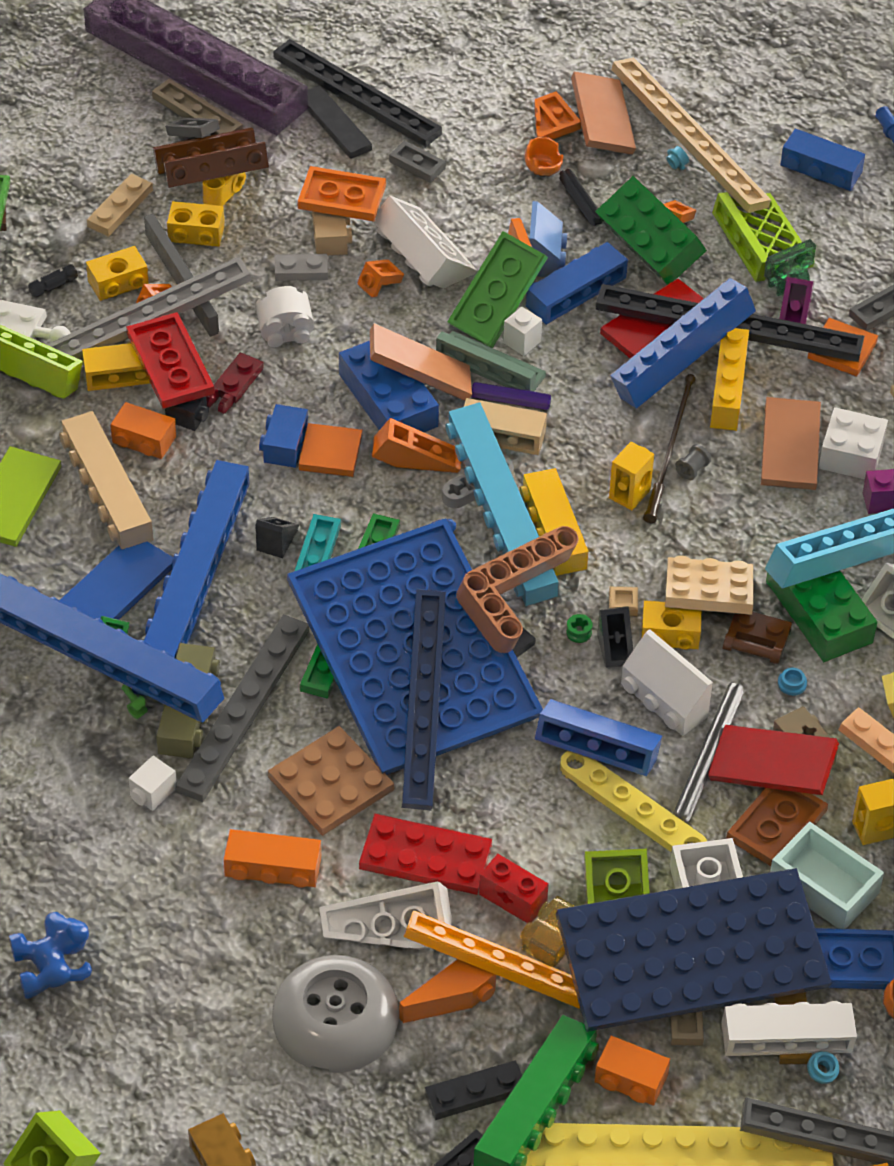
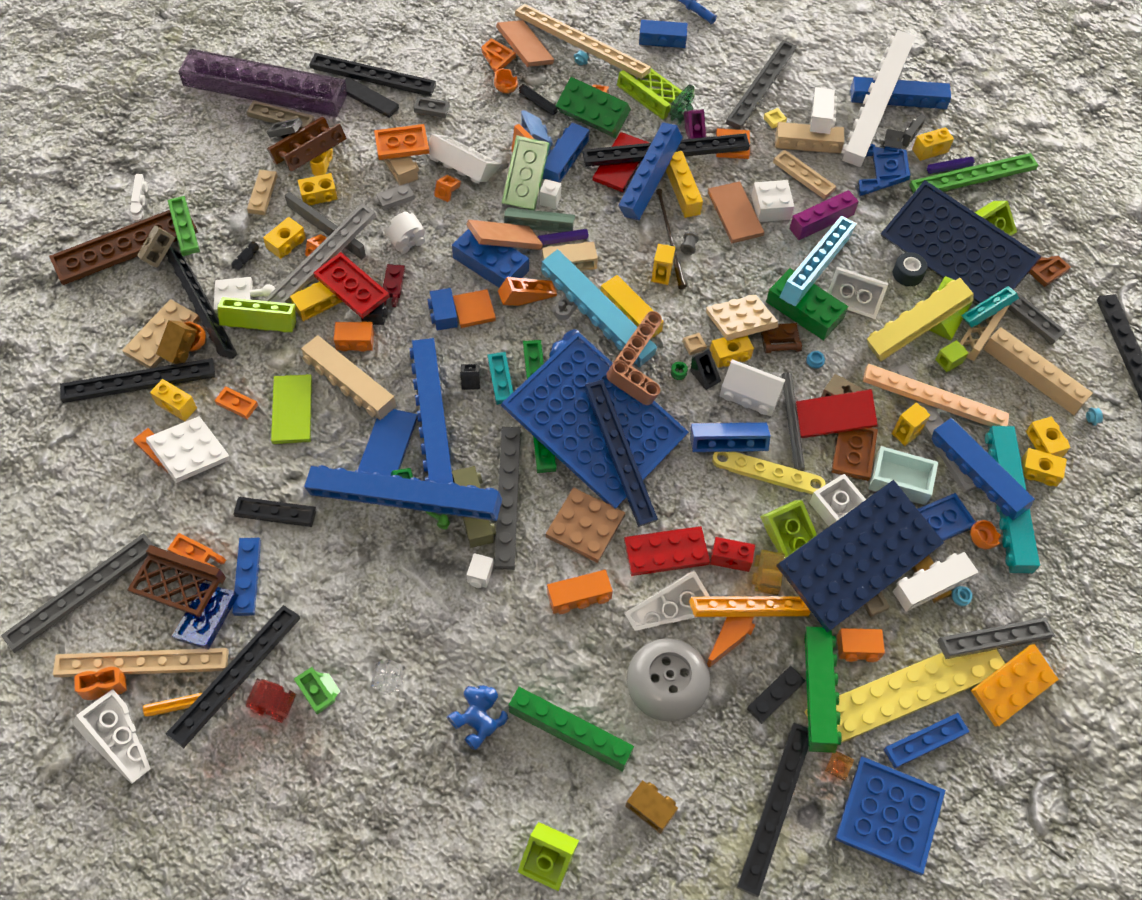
camera: 25 degrees left, 10 degrees up
none -> green brick [508,687,634,772]

